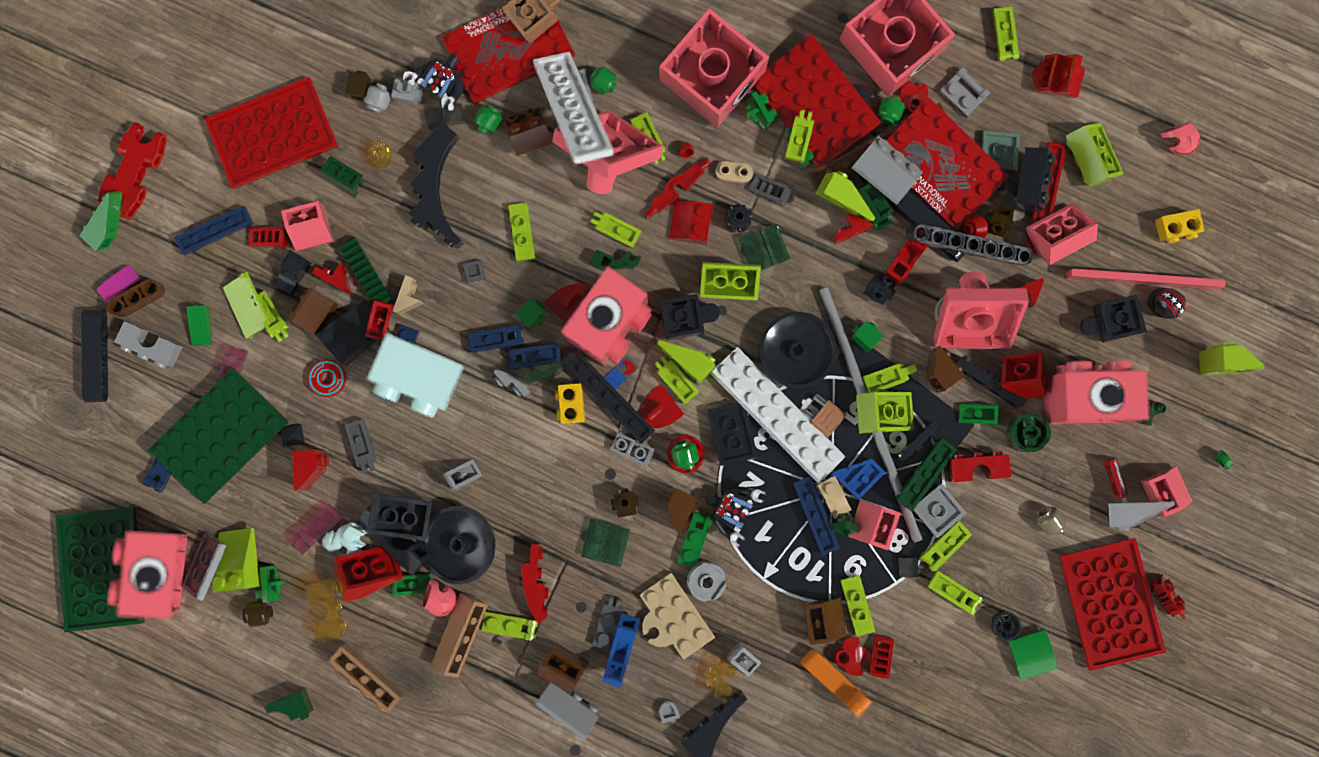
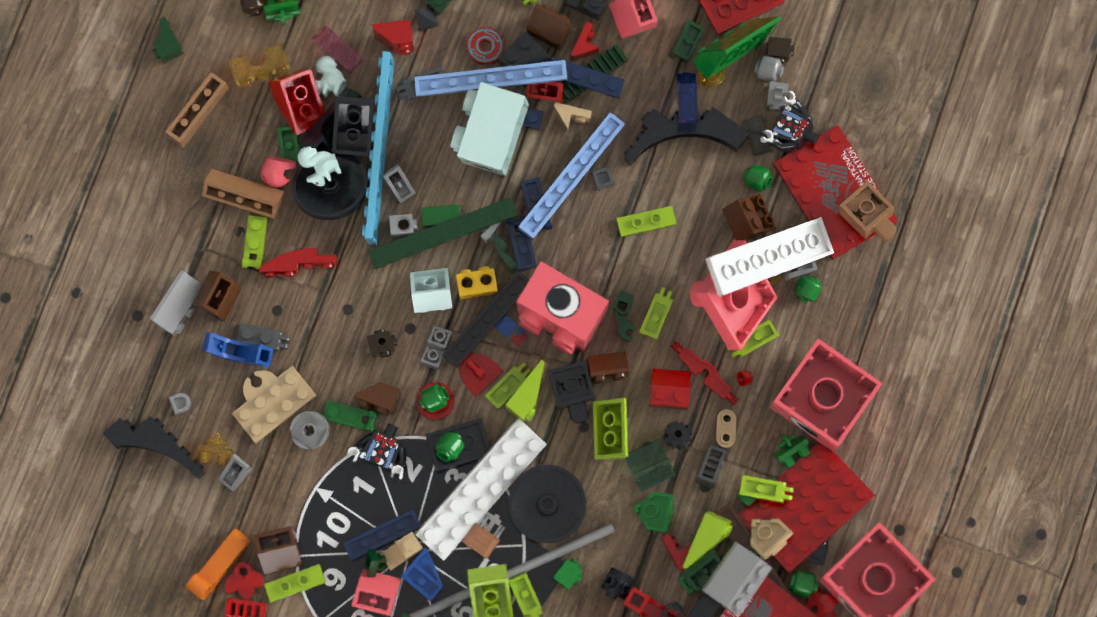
camera: 85 degrees right, 5 degrees down
green brick [515,298,546,330] -> none
red shield [544,283,588,324] -> none
clear green slope [581,519,630,567] -> none
none -> light aqua animal [298,147,341,186]
none -> medium azure plate [362,51,394,246]
none -> dark green tile [369,197,518,269]
none -> light grey brick [389,214,418,238]
none -> light aqua slope [410,268,452,313]
none -> light blue plate [414,60,567,97]
none -> green slope [422,205,460,227]
none -> green head [435,432,464,462]
none -> light blue plate [518,112,625,240]
none -> dark blue plate [552,57,625,99]
none -> reddish brown slope [587,351,629,384]
none -> green plate [632,492,675,534]
none -> clear blue slope [676,72,698,123]
none -> green slope [693,16,781,79]
none -> tan plate [750,519,793,561]

